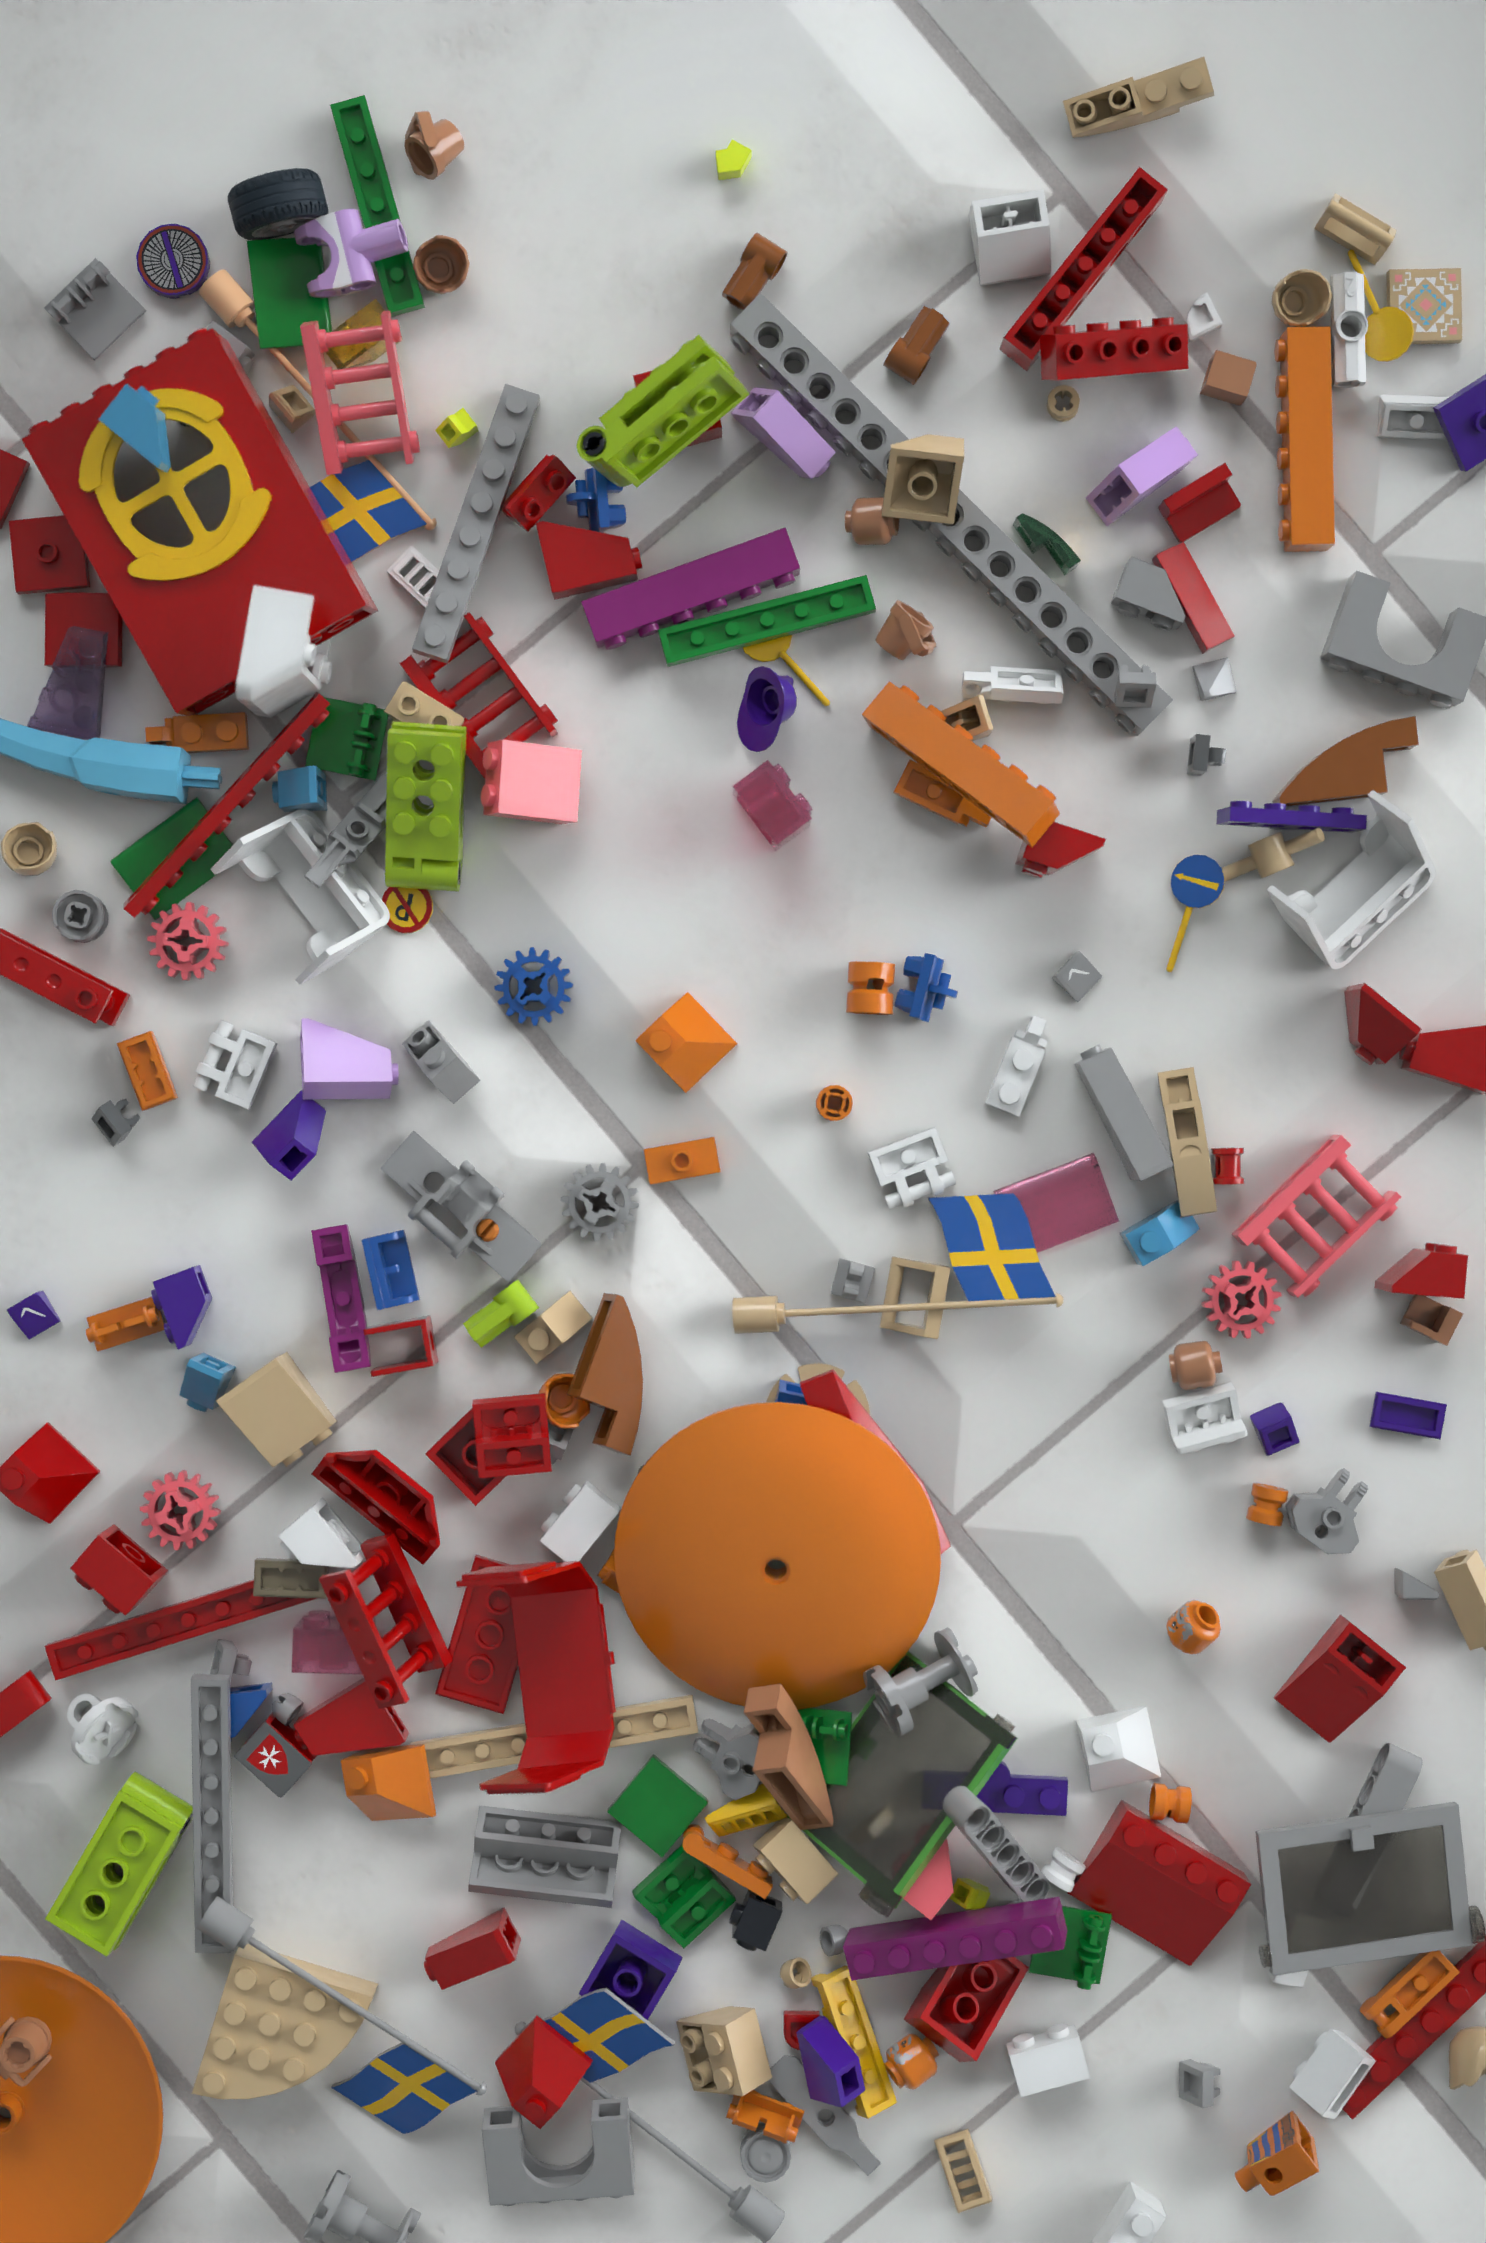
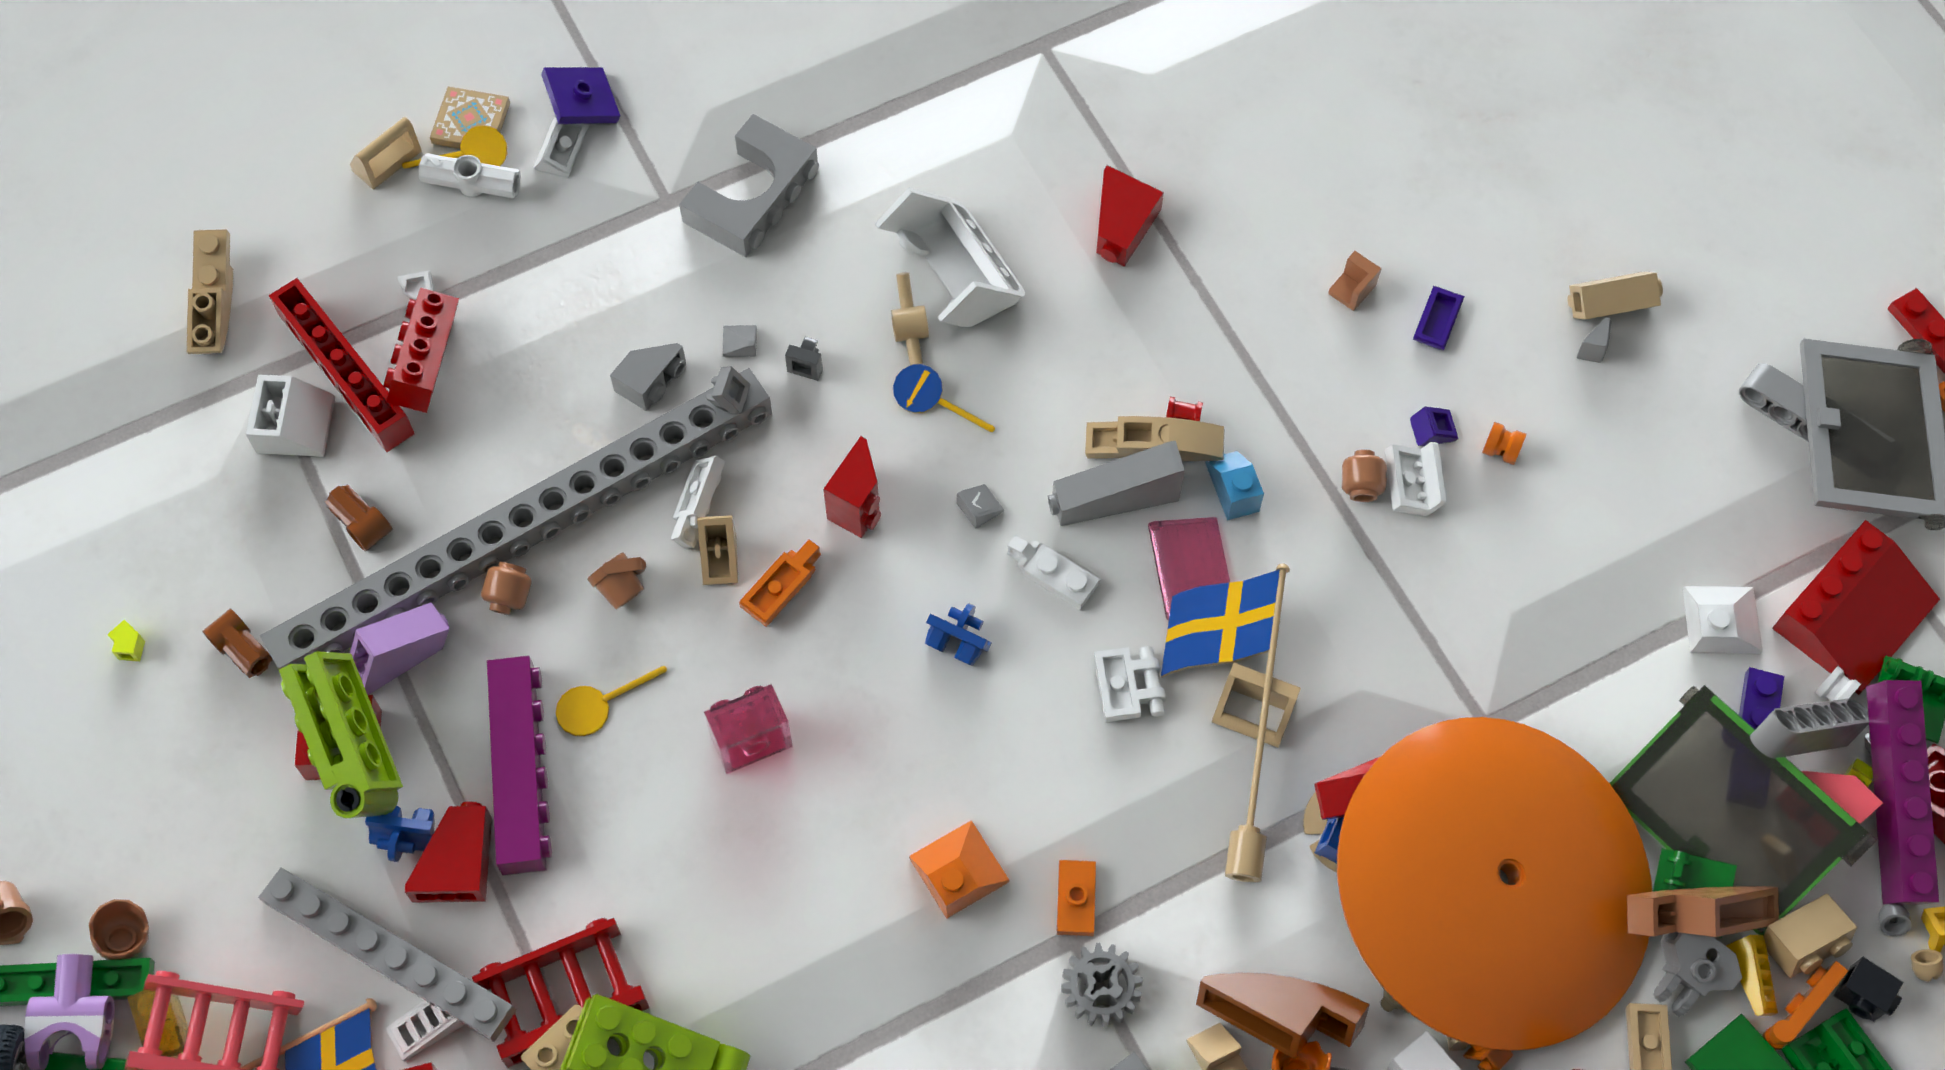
camera: 75 degrees left, 25 degrees down
neon yellow piece [435,408,479,448] -> none
brick [481,739,582,824] -> none
blue gear [494,947,573,1026] -> none
red bracket [501,454,576,532] -> none
green plate [658,575,876,667] -> none
dark purple piece [737,666,797,752] -> none
orange wheel [816,1085,853,1121] -> none
light grey tile [830,1258,875,1303] -> none
orange wheel [846,961,895,1015] -> none
orange brick [862,681,1060,847] -> none
light grey piece [863,1627,978,1737] -> none
tan slope [881,434,964,525] -> none
clear green slope [1013,513,1081,576] -> none
tan bush [1047,385,1080,422] -> none
lavender slope [1086,426,1198,526] -> none
orange wheel [1149,1783,1192,1824] -> none
slope [1152,542,1235,654] -> none
red panel [1158,463,1241,543] -> none
orange head [1166,1600,1221,1655] -> none
nougat panel [1200,350,1257,406] -> none
coral gear [1201,1260,1282,1339] -> none
dark purple hinge [1216,801,1367,833] -> none
coral fence [1232,1135,1401,1298] -> none
tan hair [1271,269,1332,327] -> none
dark orange slope [1272,716,1419,807] -> none
red slope [1273,1614,1406,1743] -> none
orange brick [1274,327,1335,552] -> none
light grey hinge [1285,1468,1368,1554] -> none
red slope [1344,983,1422,1065] -> none
red slope [1374,1243,1468,1299] -> none

